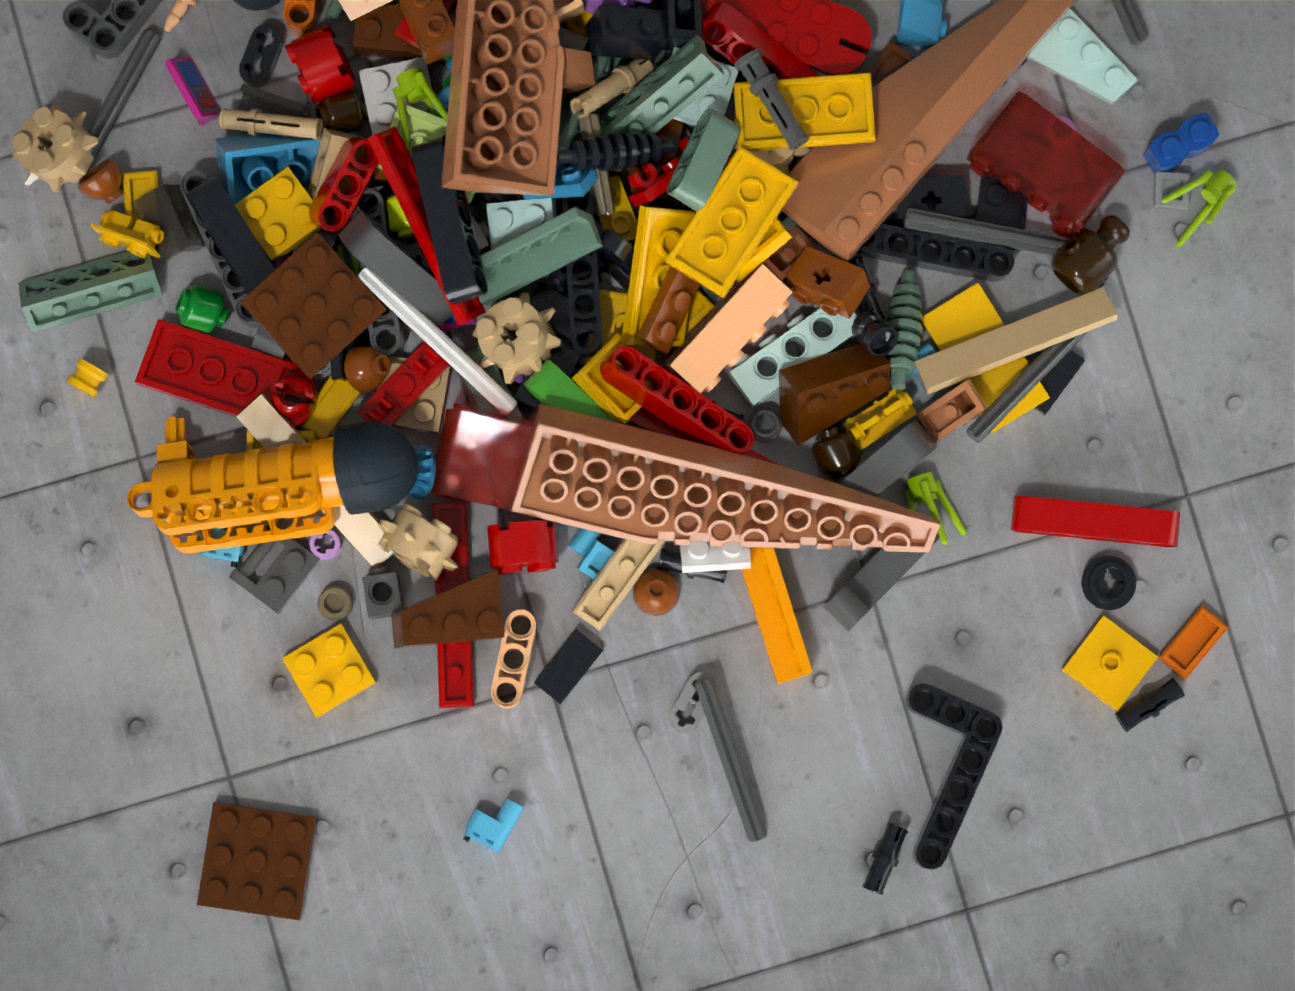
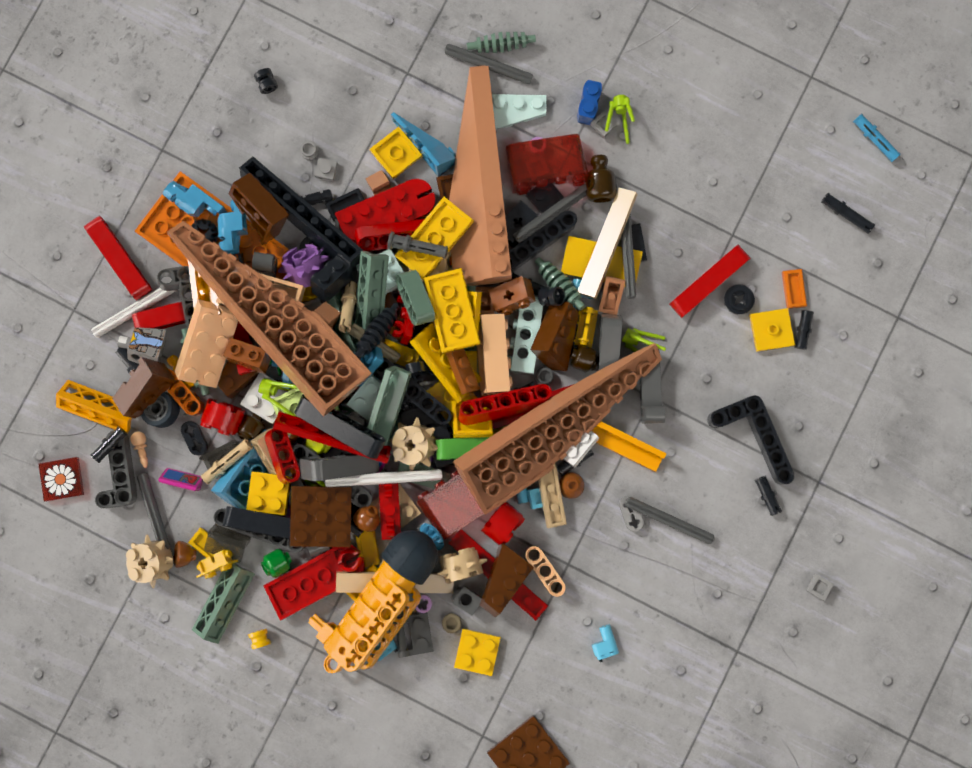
camera: 45 degrees left, 0 degrees up
black tile [534,629,603,704] -> none

